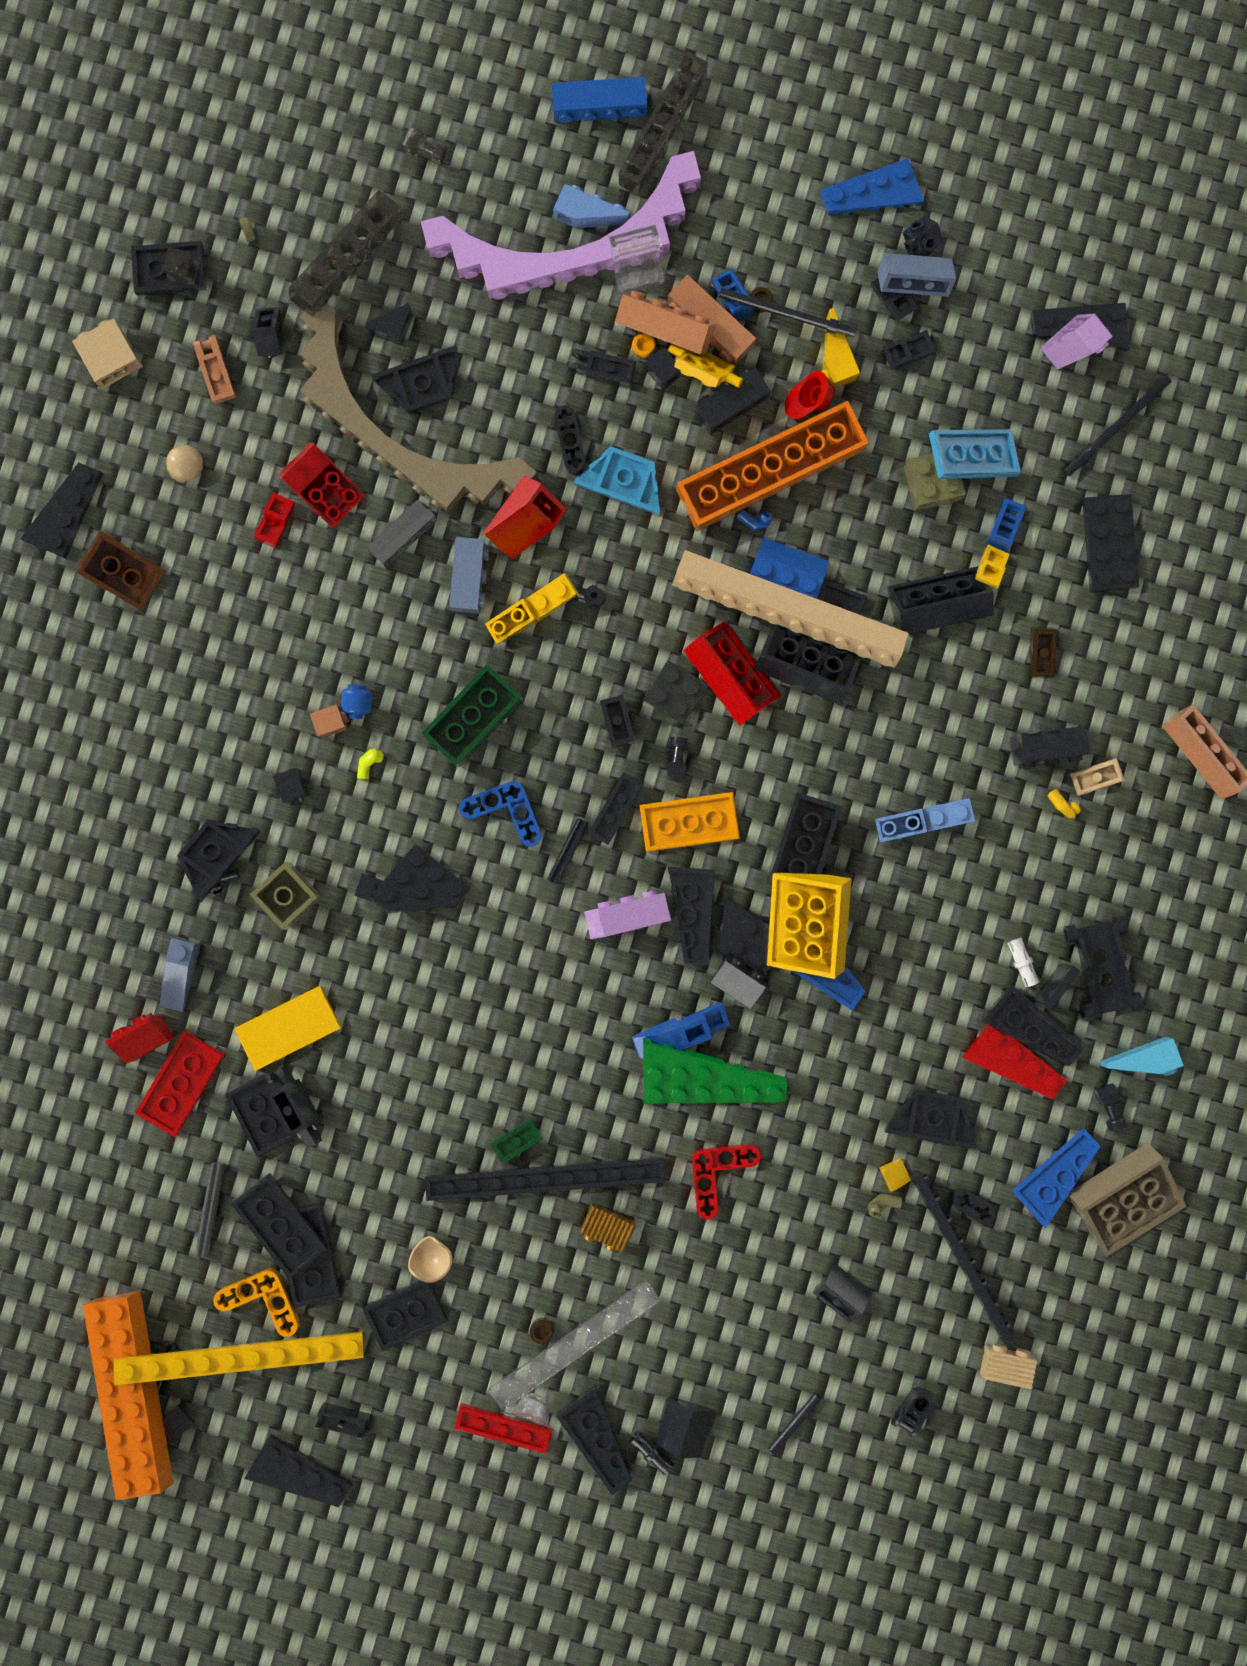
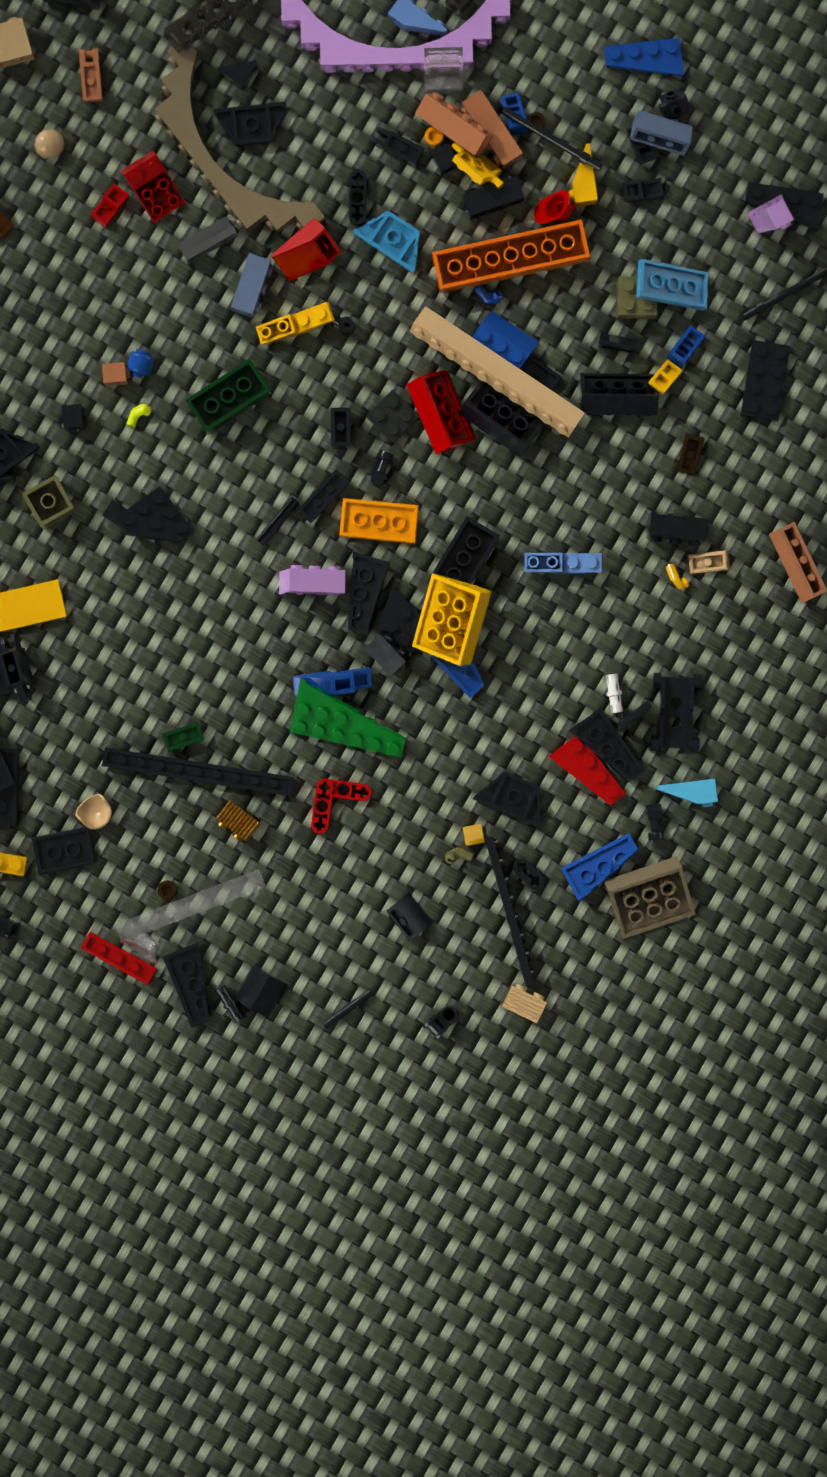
camera: 15 degrees right, 0 degrees up
black slope [251,307,283,358] -> none
blue beam [459,781,542,847] -> none
none -> black slope [598,333,637,353]

